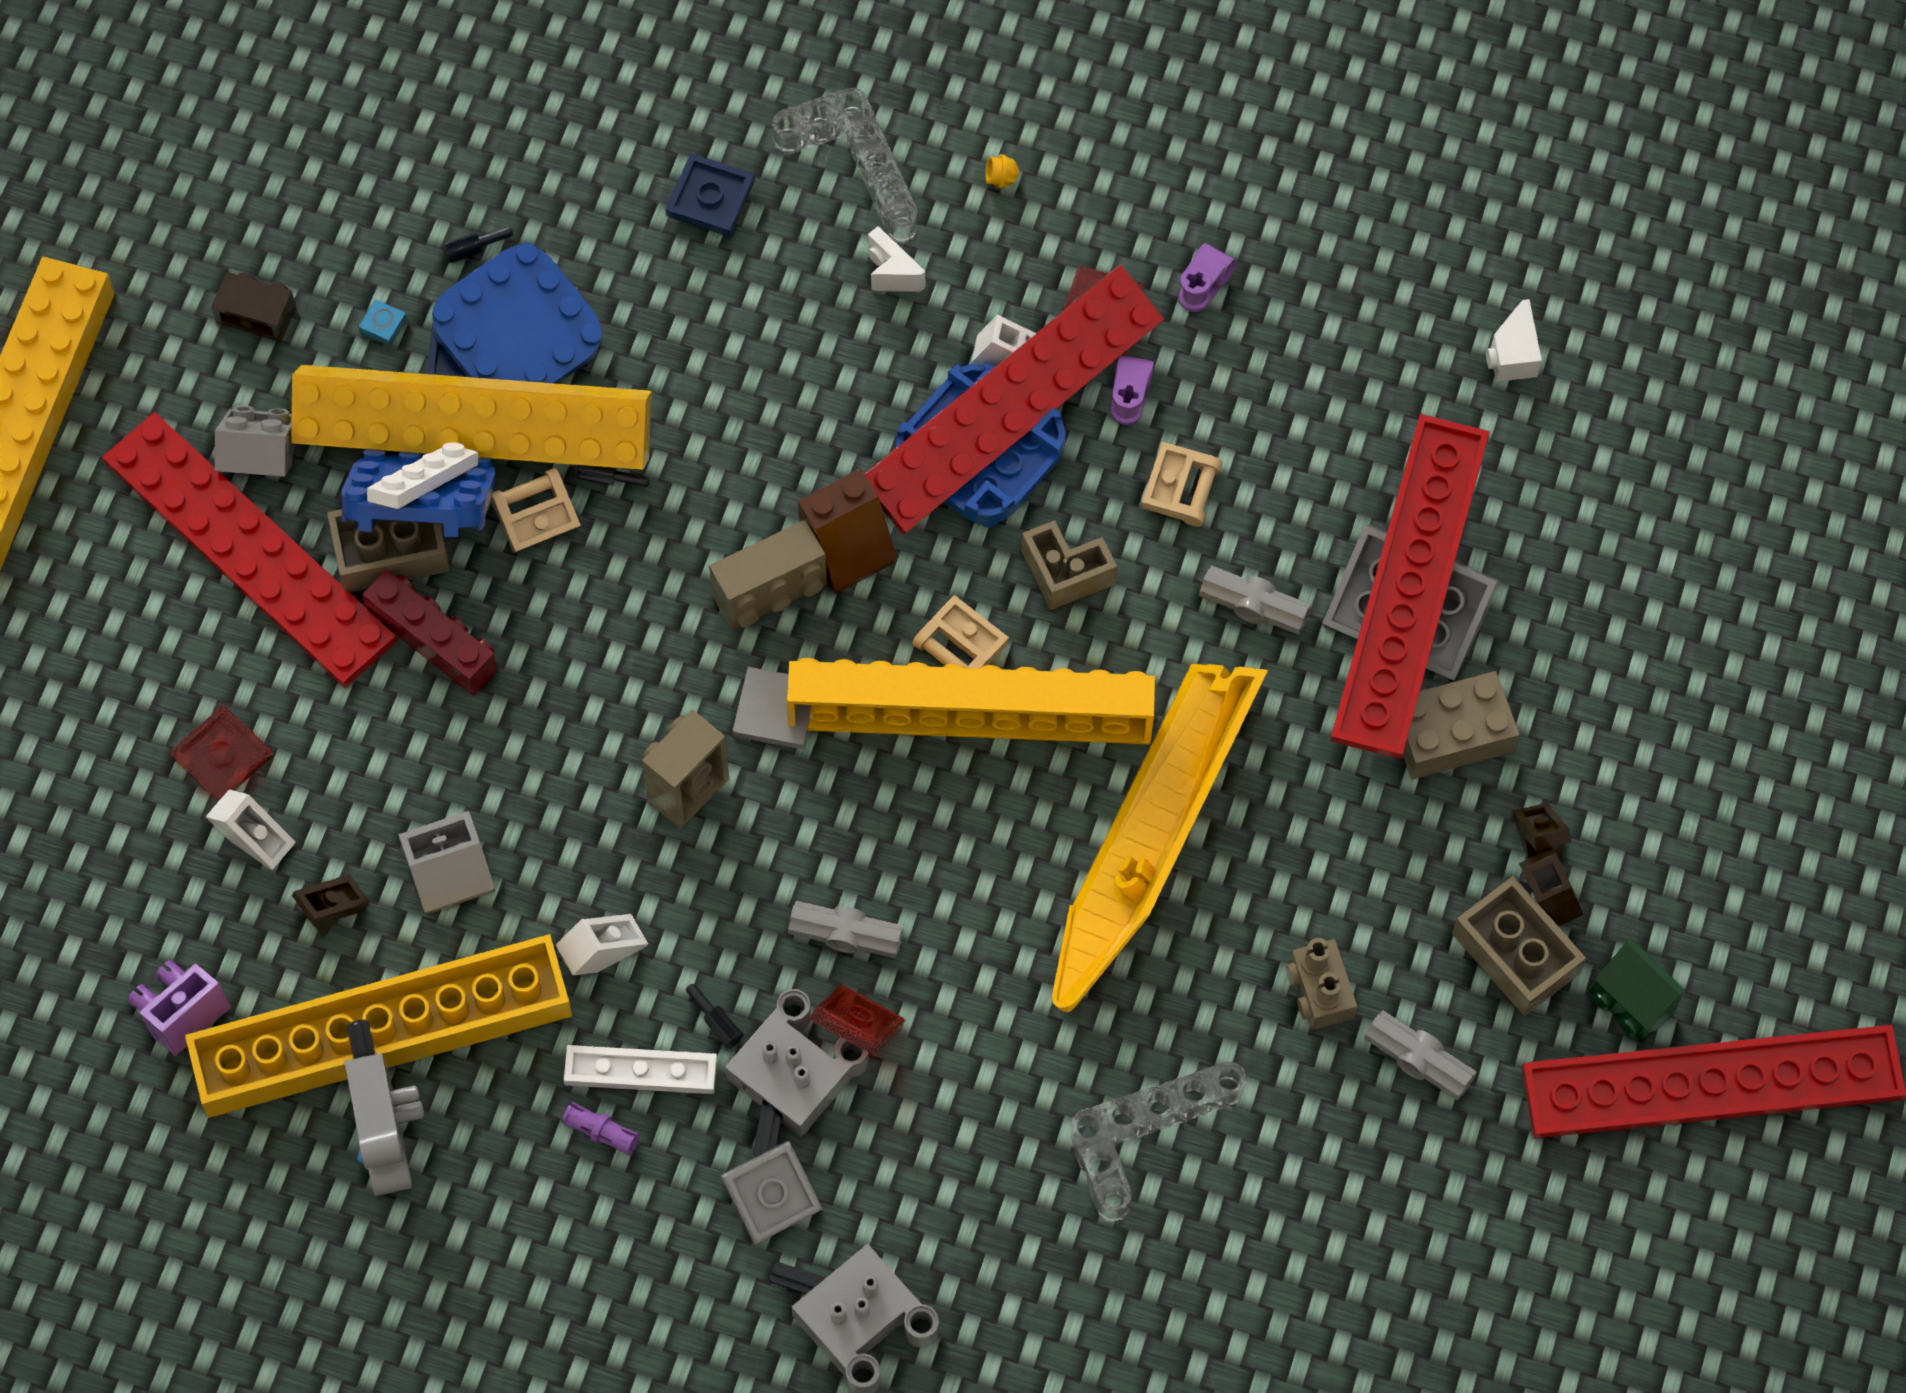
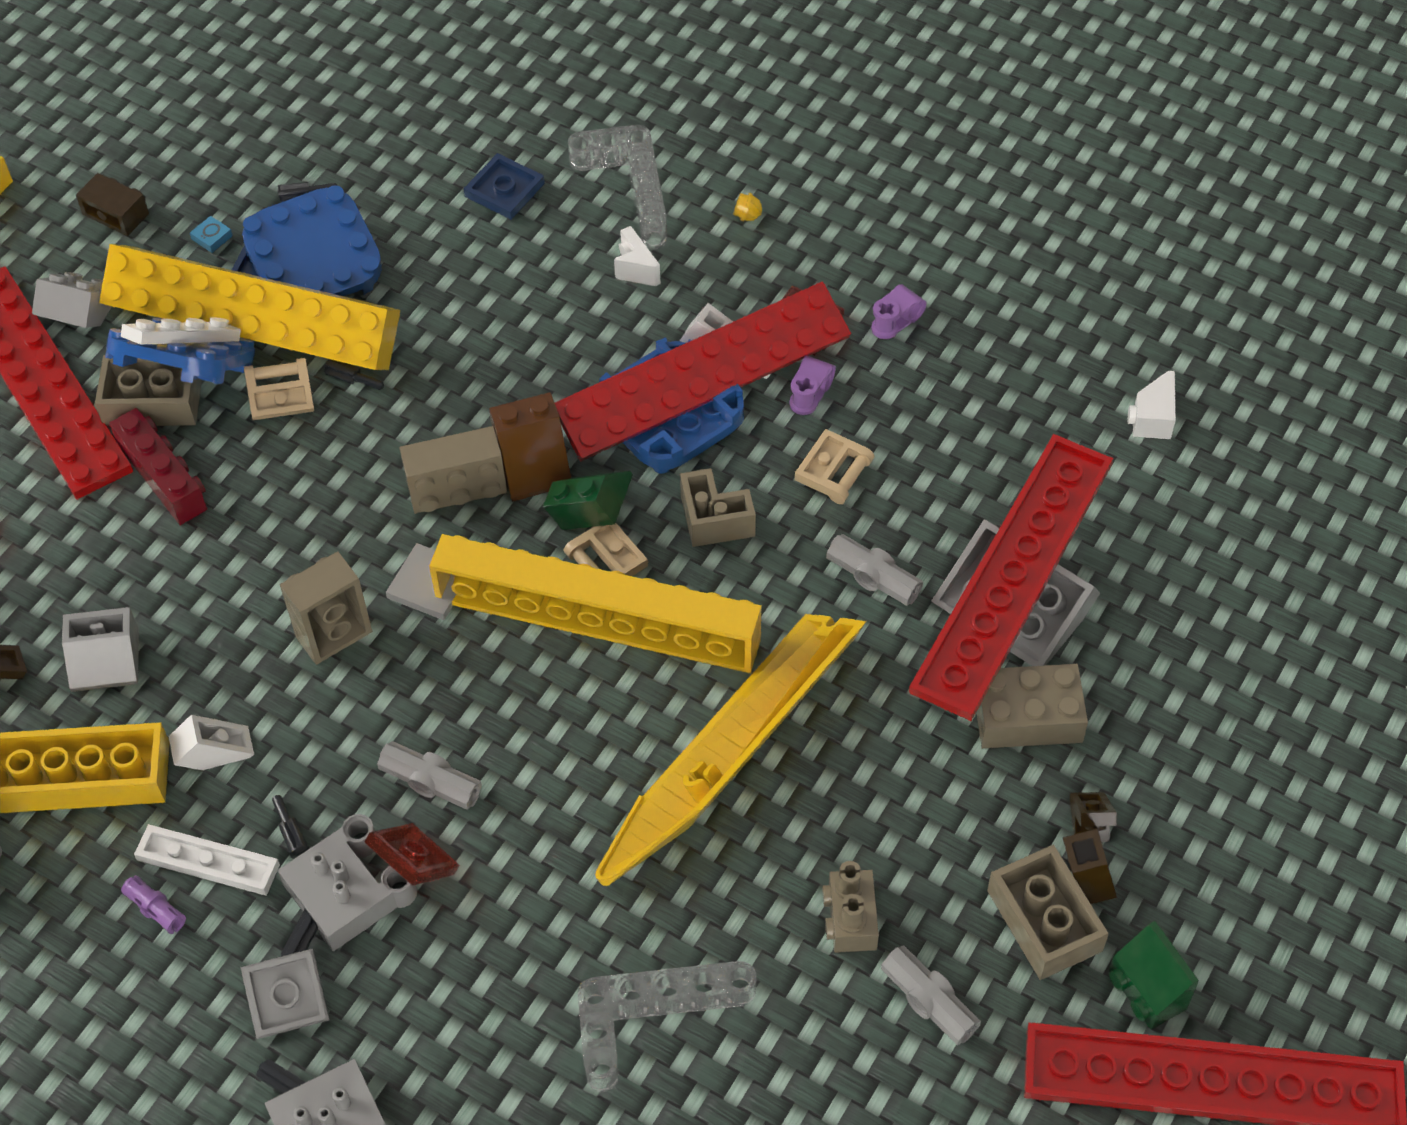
camera: 15 degrees right, 10 degrees down
none -> dark green slope [543,471,633,530]

